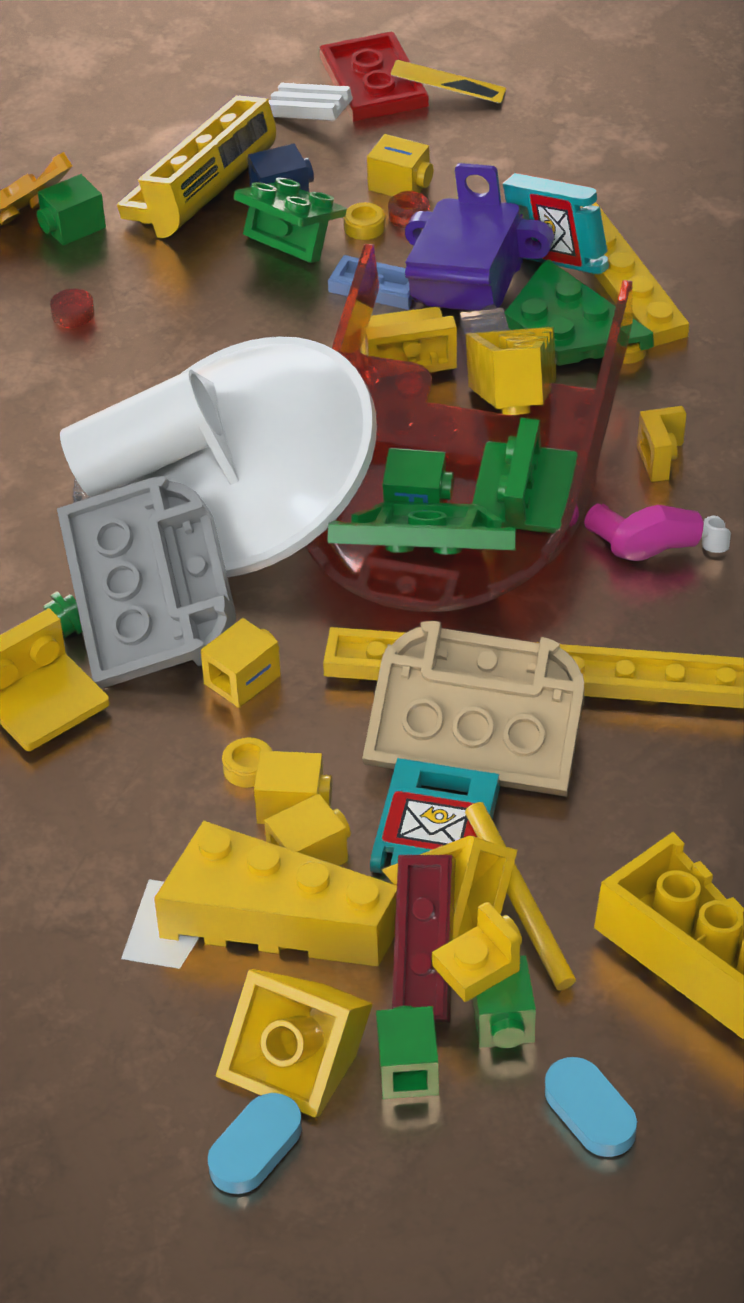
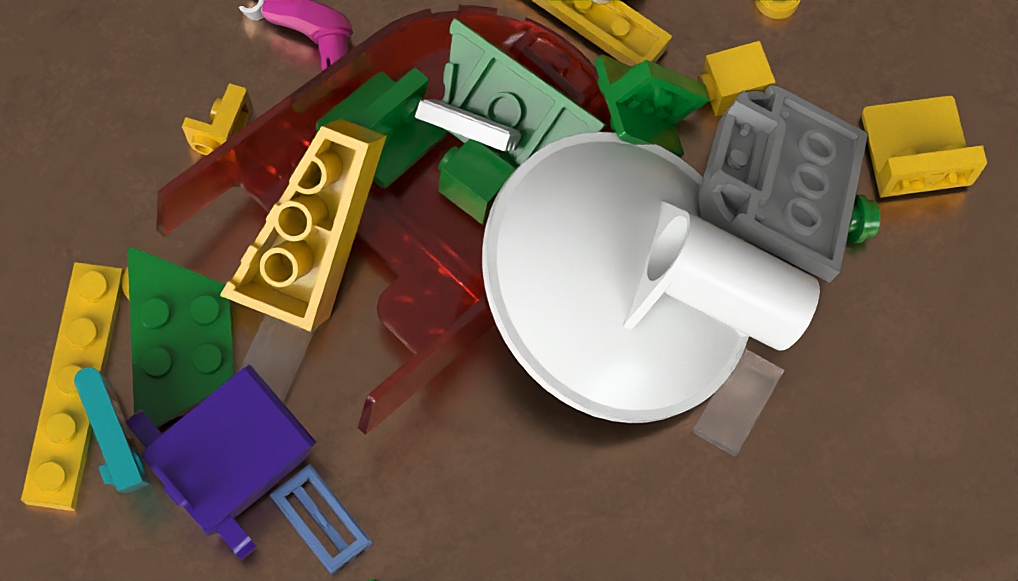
camera: 155 degrees left, 25 degrees up
yellow bracket [354,307,457,380] -> none
none -> white tile [415,99,522,151]
none -> green bracket [594,54,710,158]

